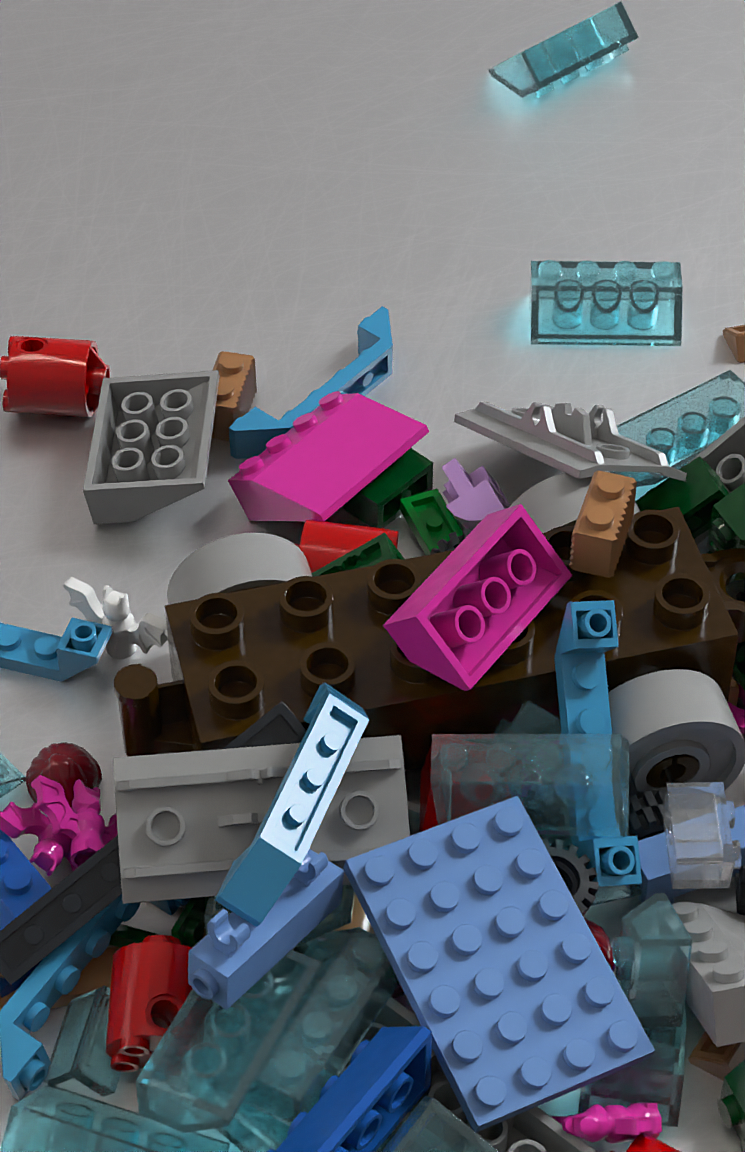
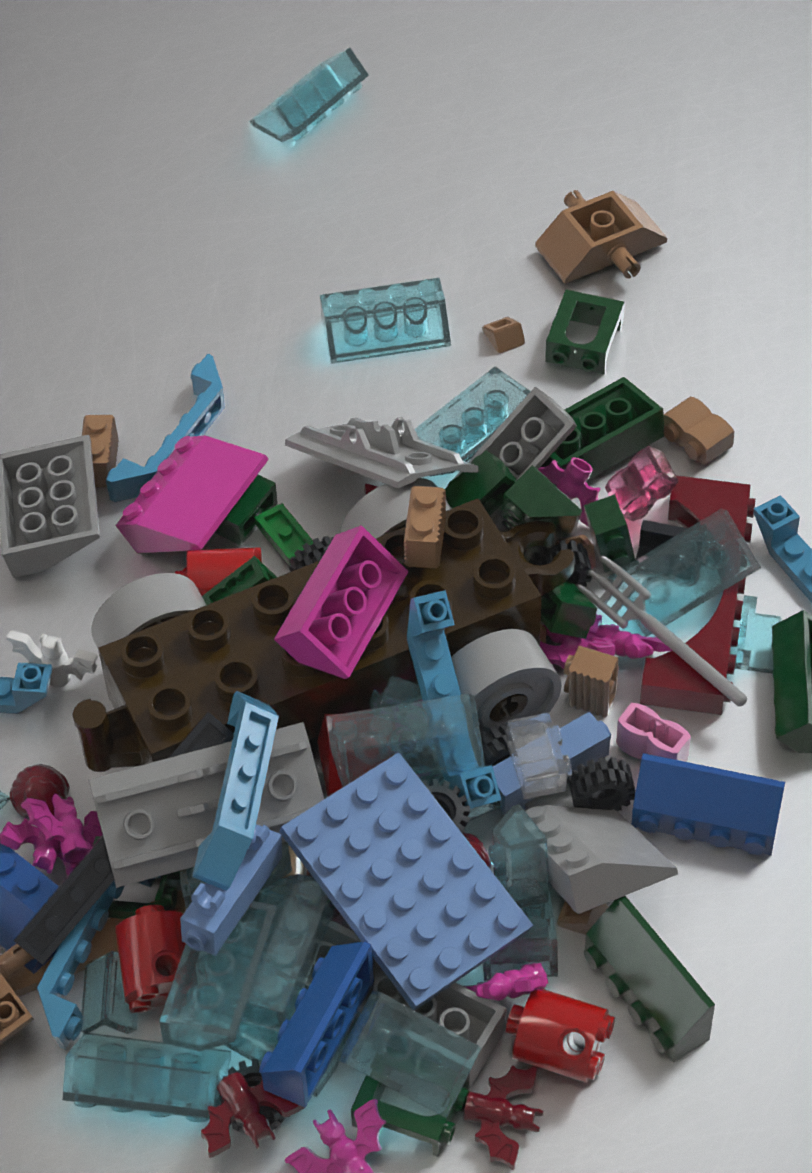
camera: 10 degrees left, 5 degrees up
lavender brick [442,458,511,531] -> none

